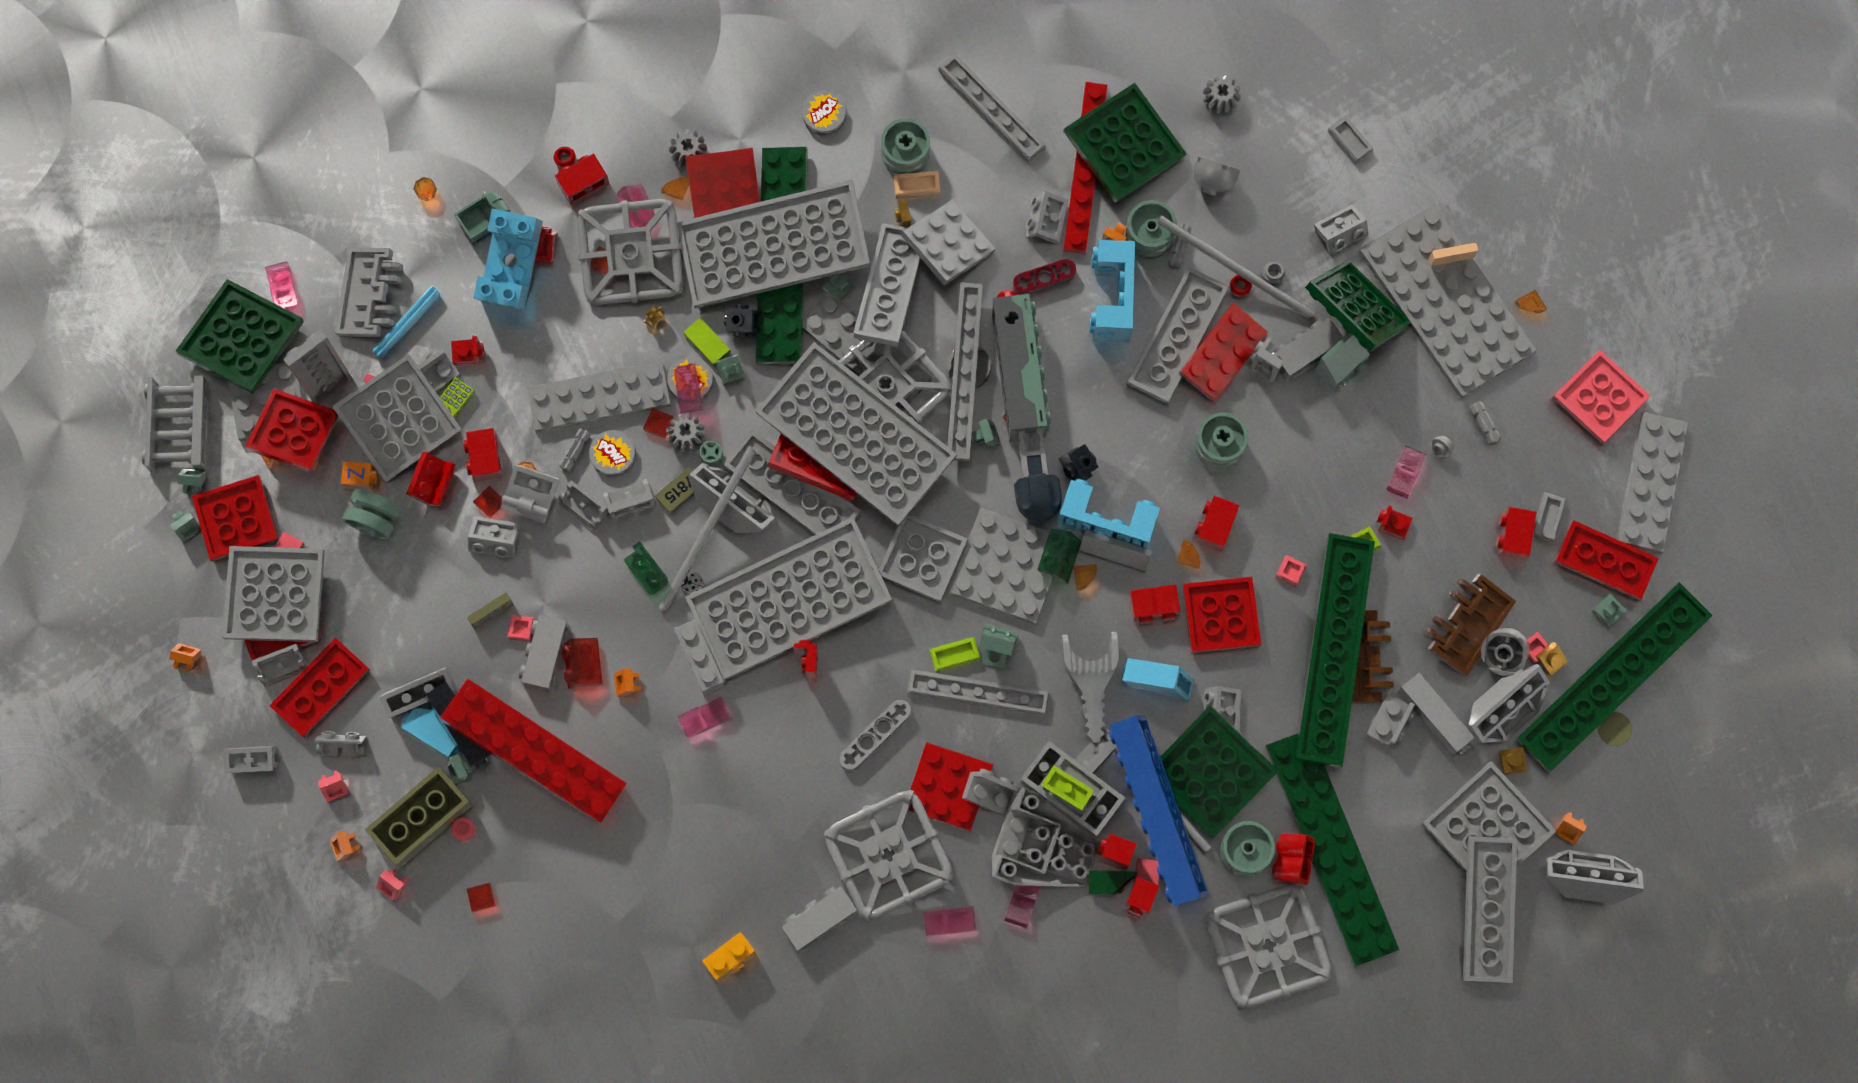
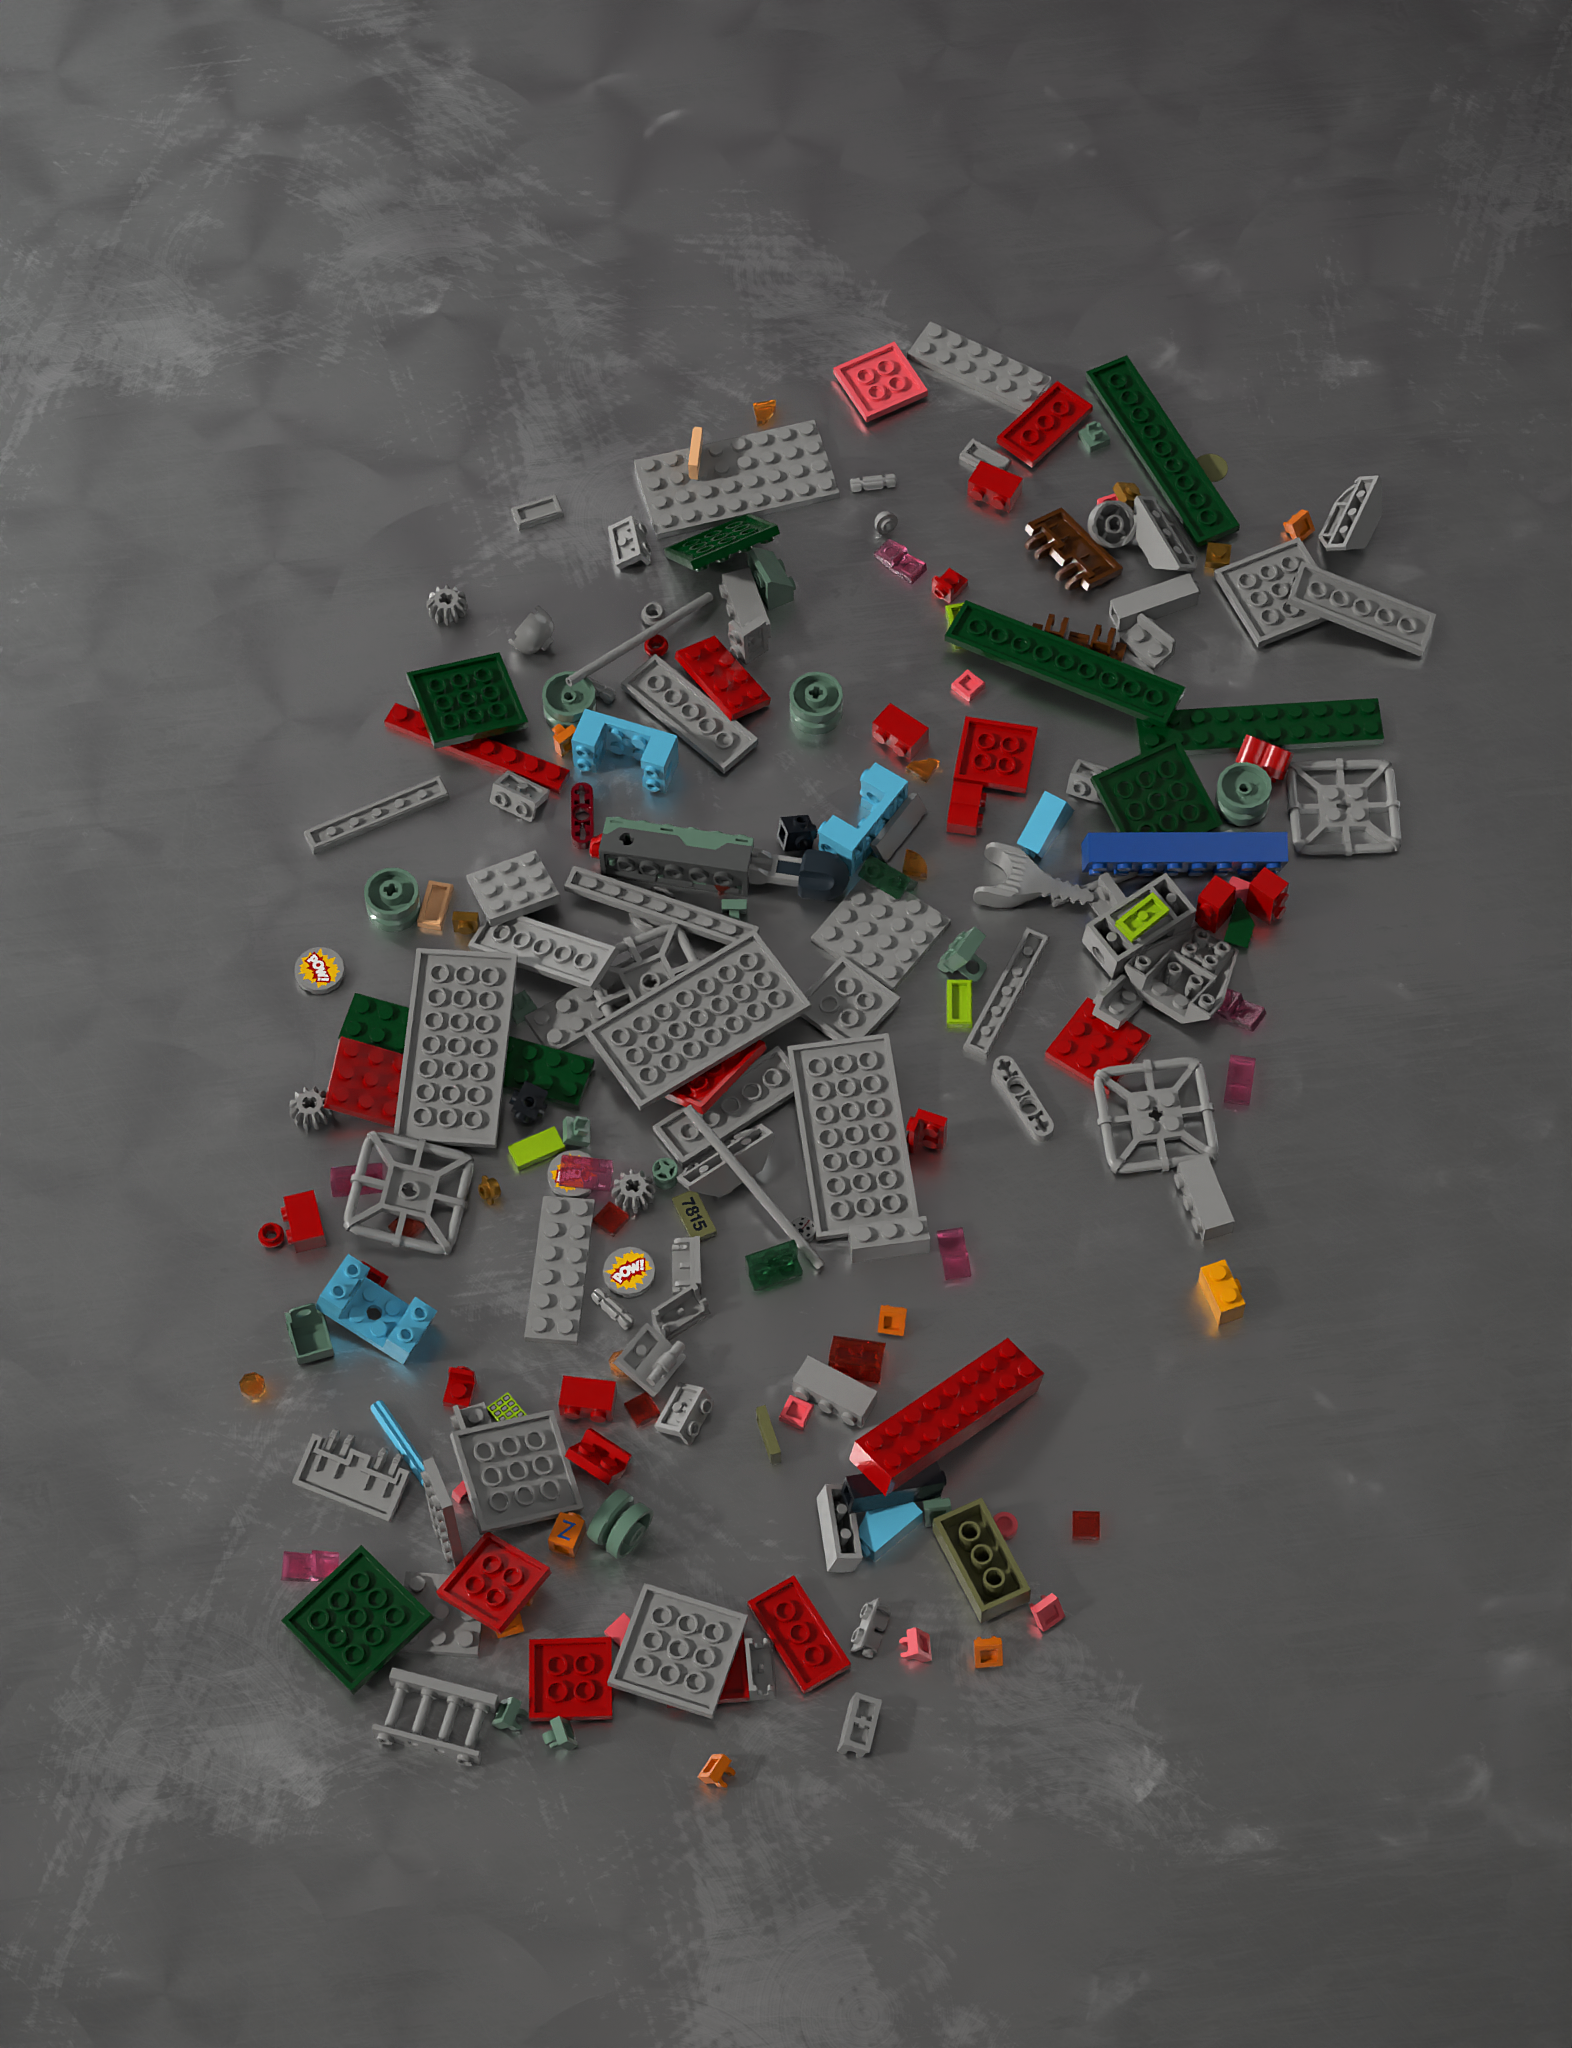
camera: 70 degrees left, 15 degrees down
clear orange tile [661,177,689,201] -> none

